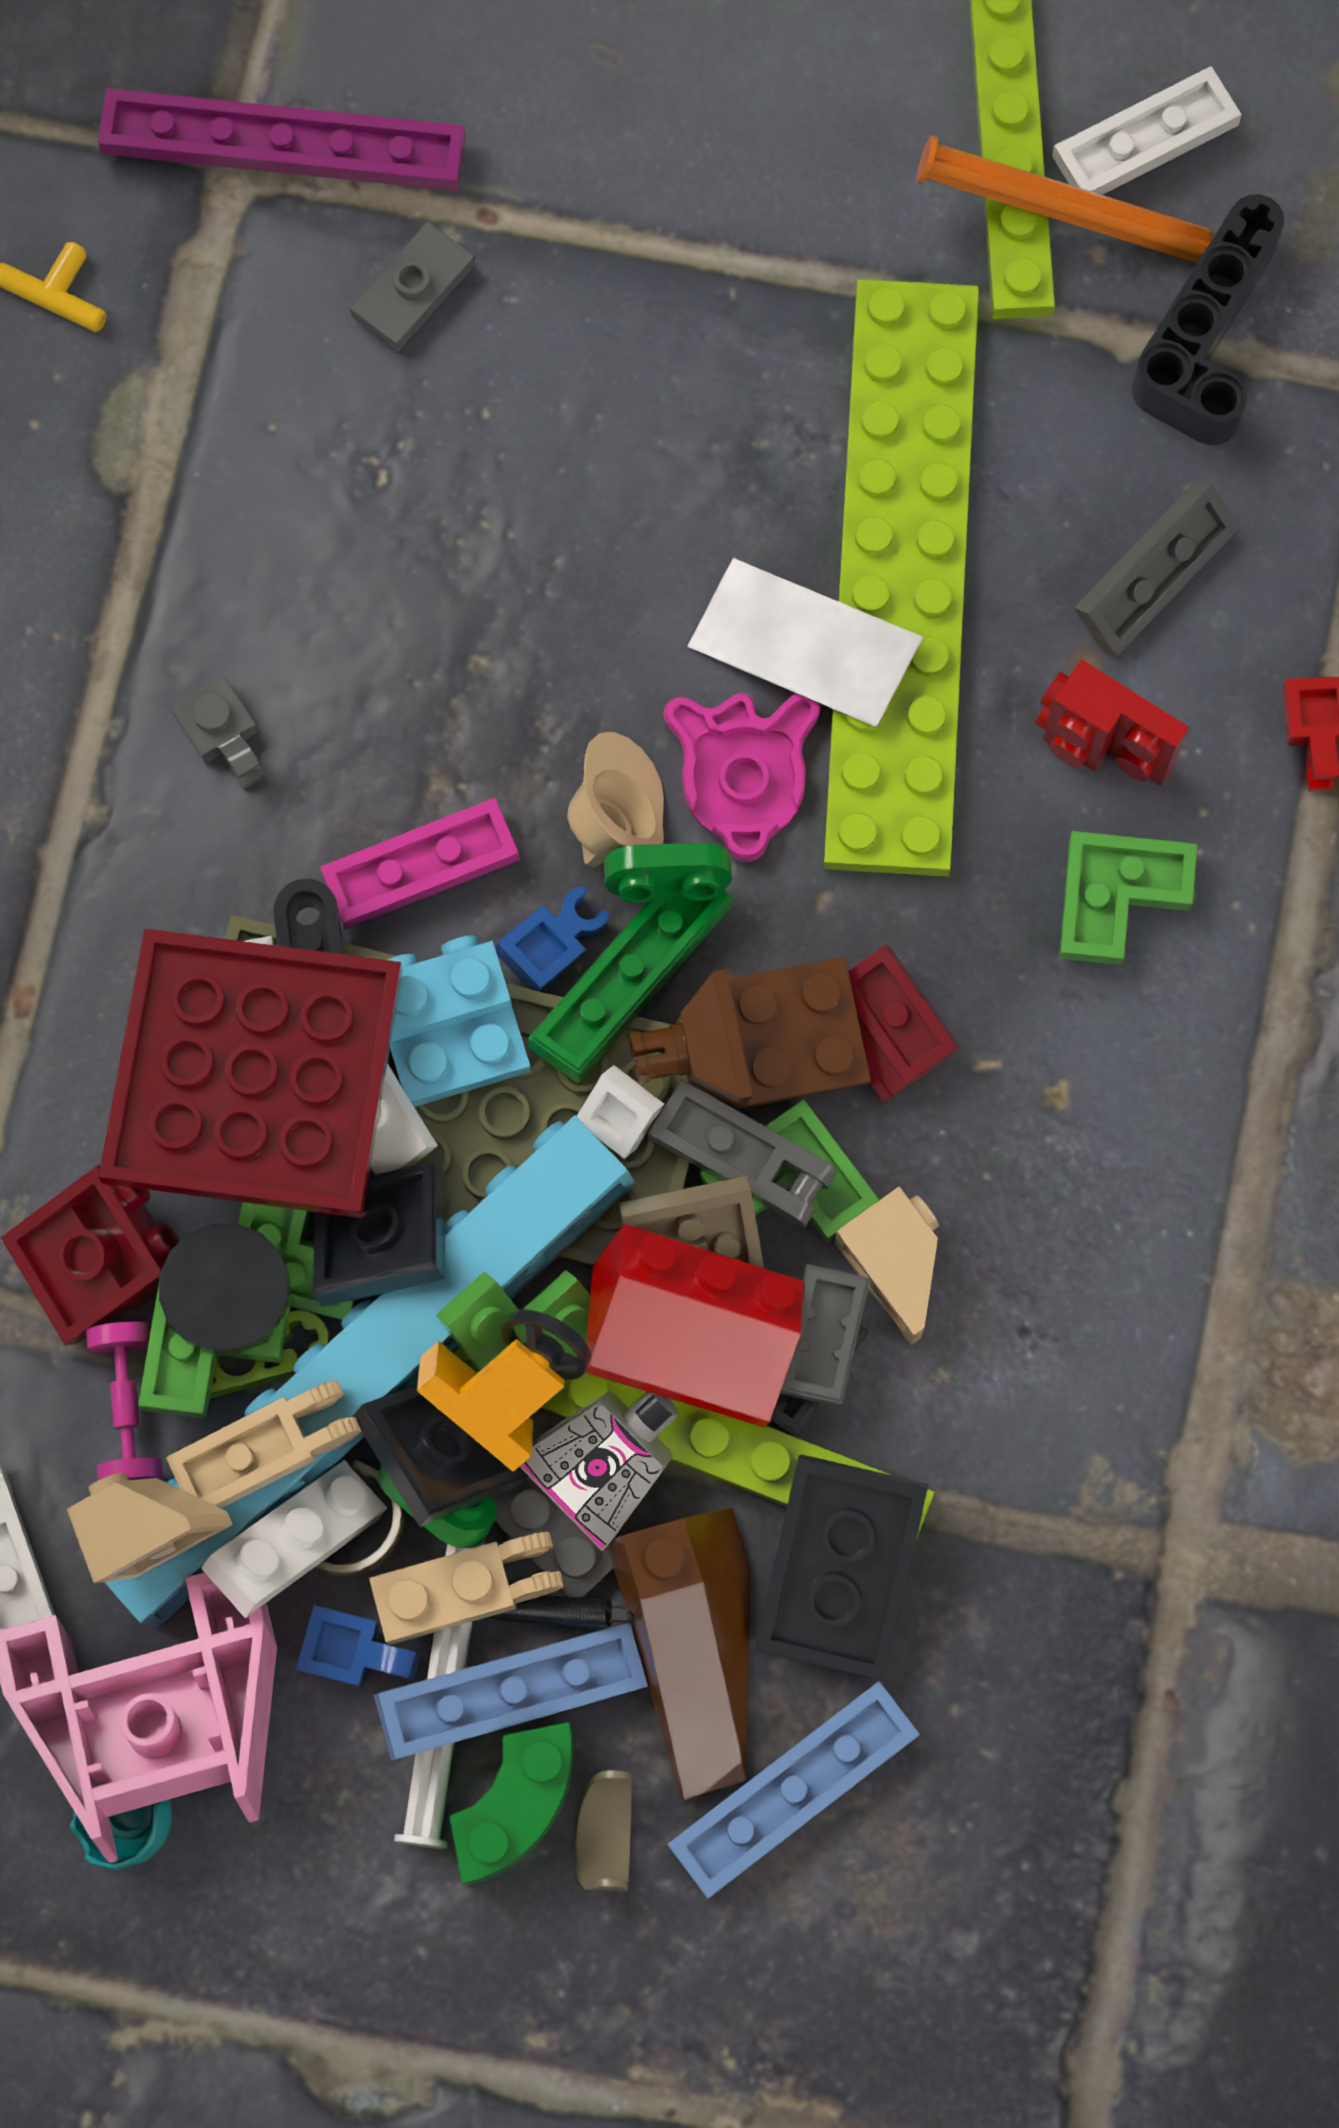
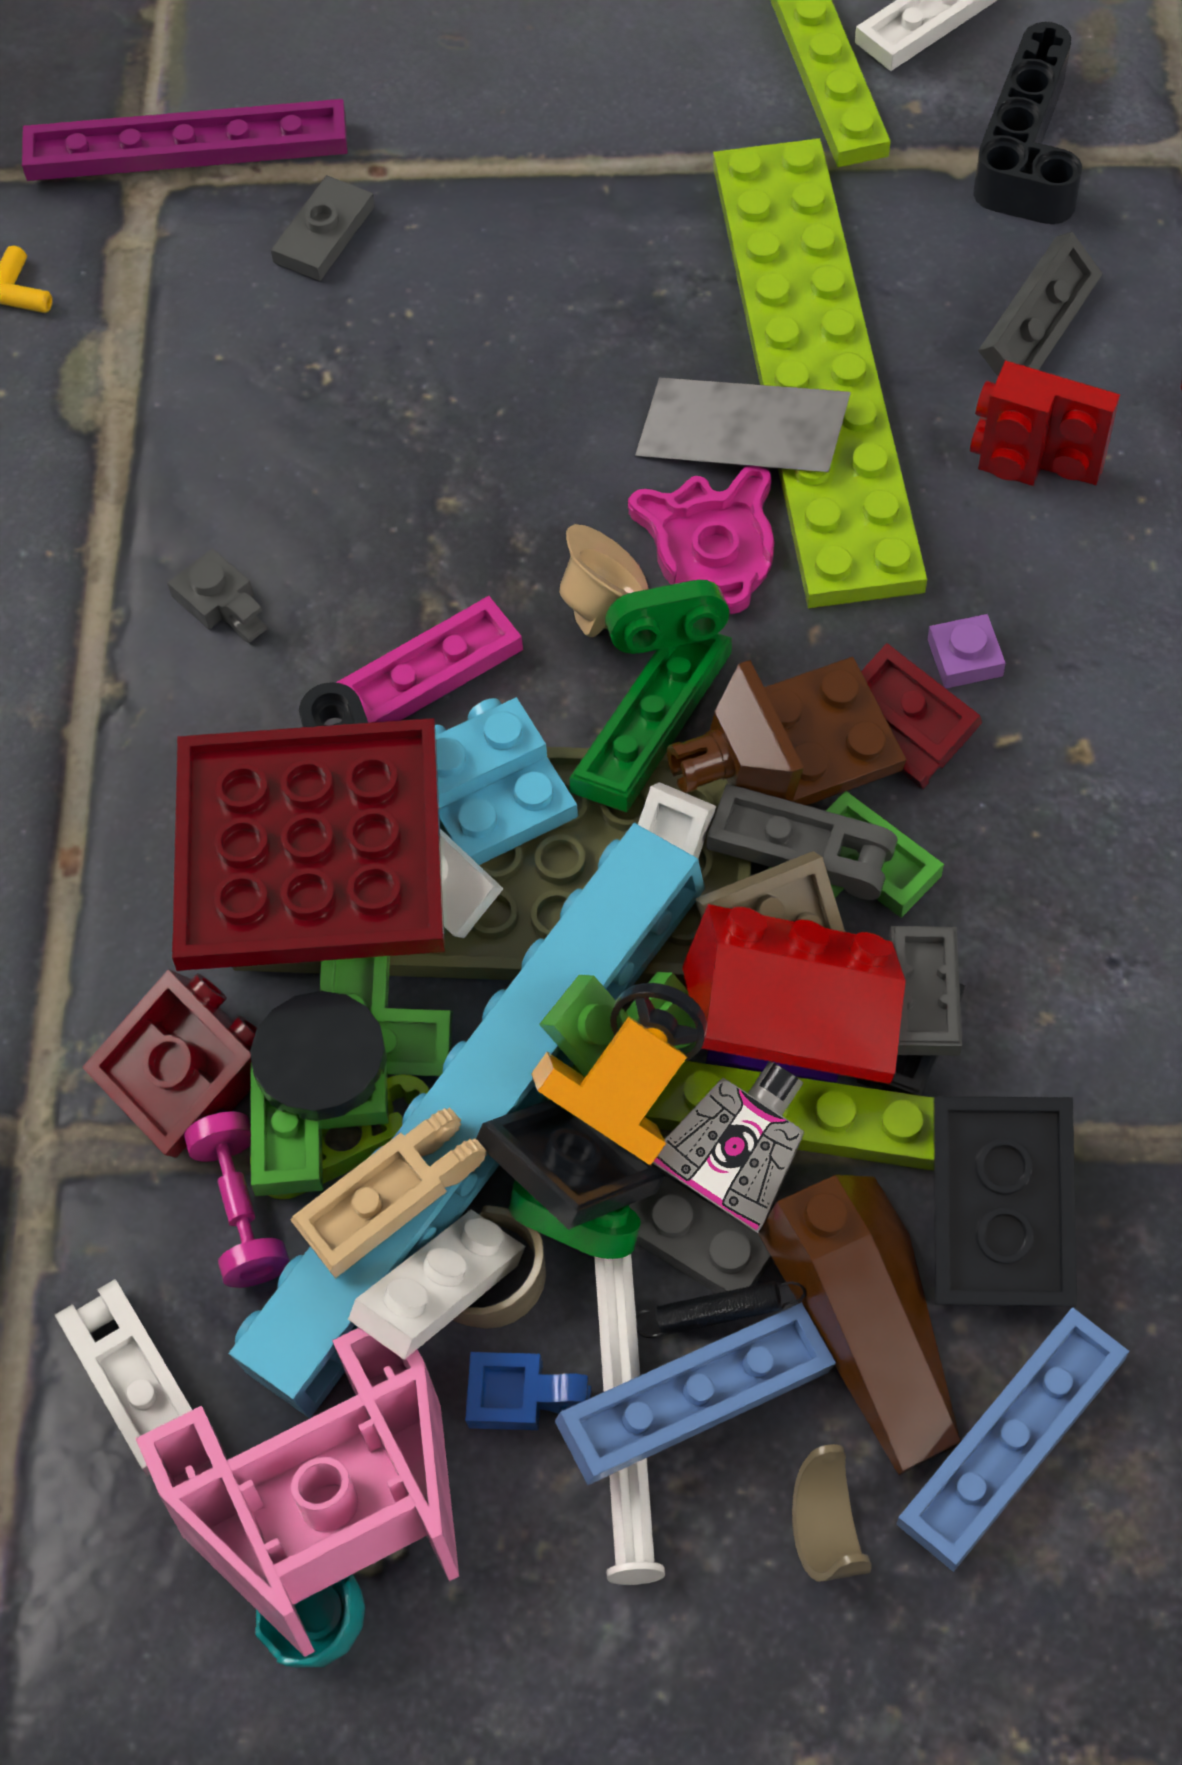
camera: 10 degrees left, 15 degrees down
tan slope [67,1473,232,1583] -> none
black plate [313,1161,445,1307] -> none
tan hinge [369,1532,564,1645] -> none
green brick [449,1722,574,1886] -> none
blue plate [495,886,610,992] -> none
tan slope [834,1187,939,1346] -> none
orange axle [916,135,1213,263] -> none
bright green plate [1058,831,1198,965] -> none
none -> medium lavender plate [927,614,1006,688]

